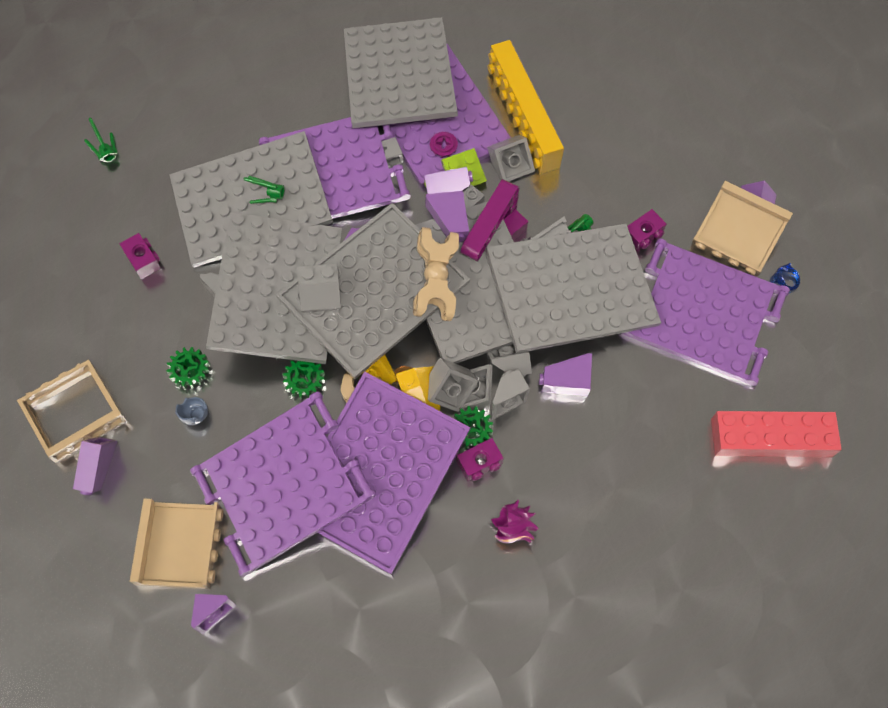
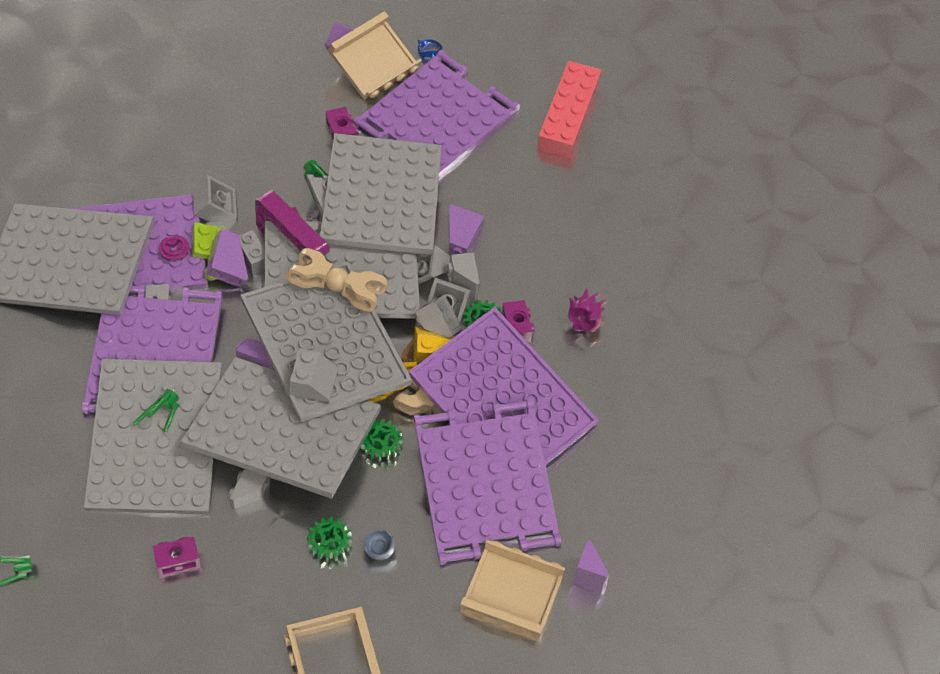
camera: 75 degrees left, 10 degrees down
slope [73,437,117,495] -> none
medium lavender slope [425,191,469,242] -> none
yellow brick [488,40,564,174] -> none

